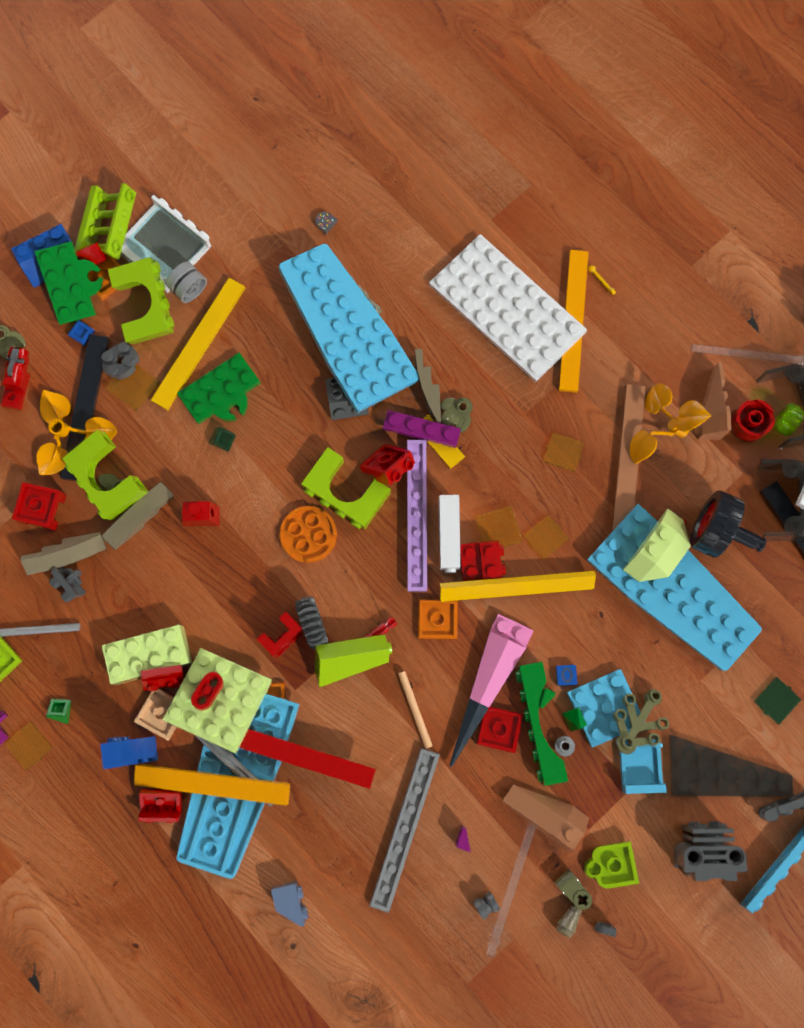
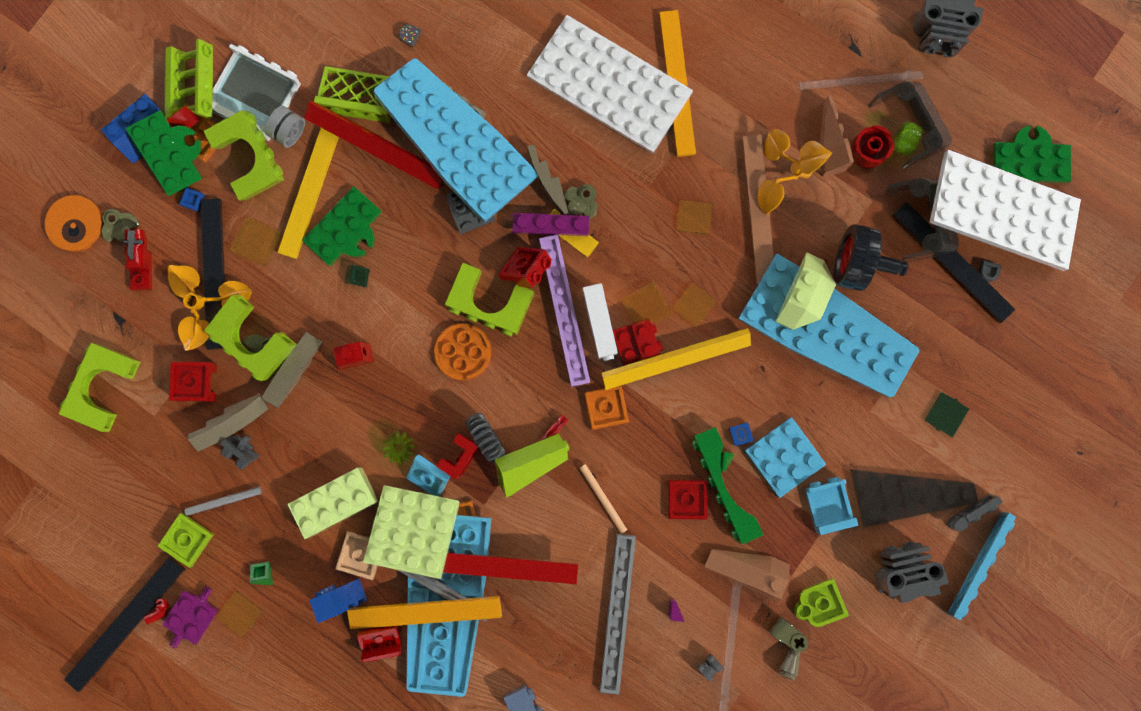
camera: 10 degrees left, 5 degrees up
dark grey plate [101,342,139,380] -> none
red plate [141,665,183,691] -> none
red plate [191,672,224,711] -> none
bright pink plate [450,614,534,767] -> none
light grey plate [555,736,575,756] -> none
green slope [562,707,587,732] -> none
yellow hinge [588,265,616,296] -> none
dark grey tile [594,921,617,937] -> none
olive plant [613,689,669,754] -> none
none -> red tile [304,100,442,189]
none -> lime fence [314,66,392,123]
none -> clear neon green gear [382,431,415,464]
none -> medium azure tile [406,454,450,497]

